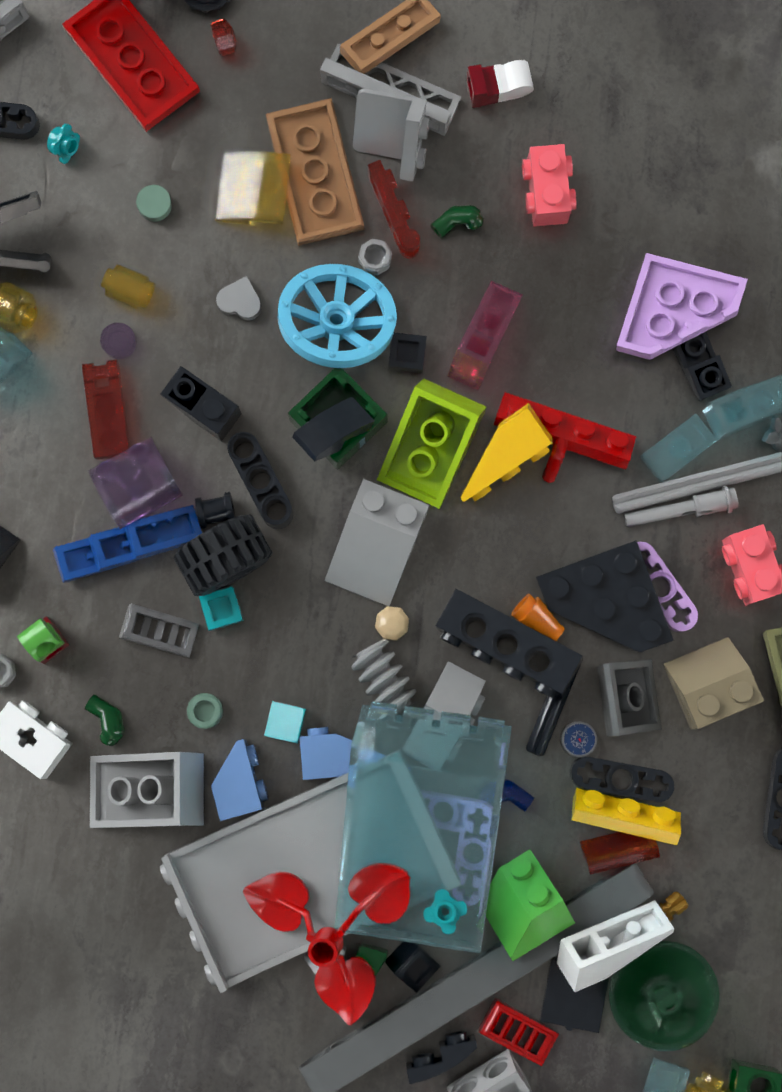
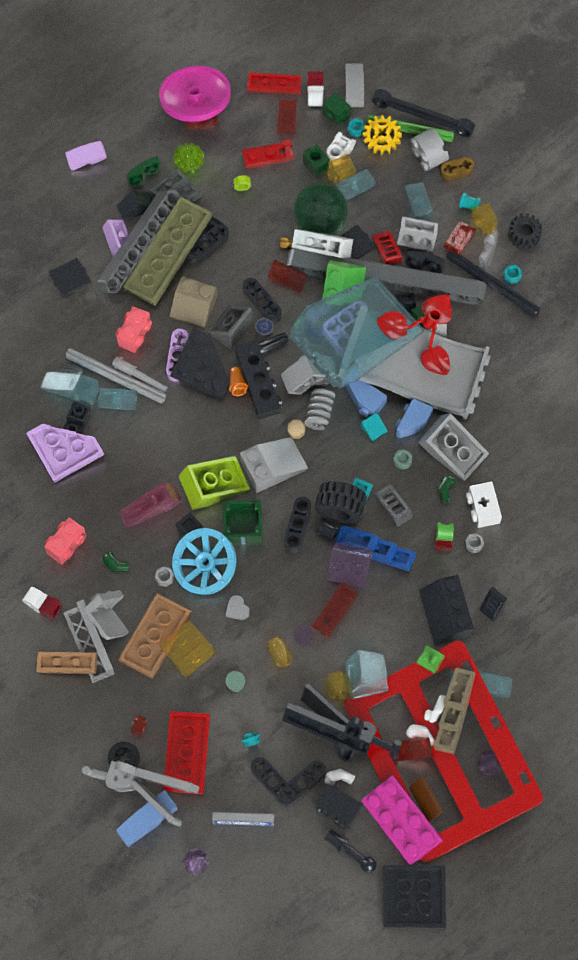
camera: 135 degrees left, 15 degrees down
black slope [160,366,242,442] -> none
black slope [292,397,375,462] -> none
clear red plate [367,160,420,259] -> none
teal plate [423,889,468,934] -> none
yellow slope [461,403,552,502] -> none
red plate [493,392,636,483] -> none
yellow plate [572,787,681,845] -> none

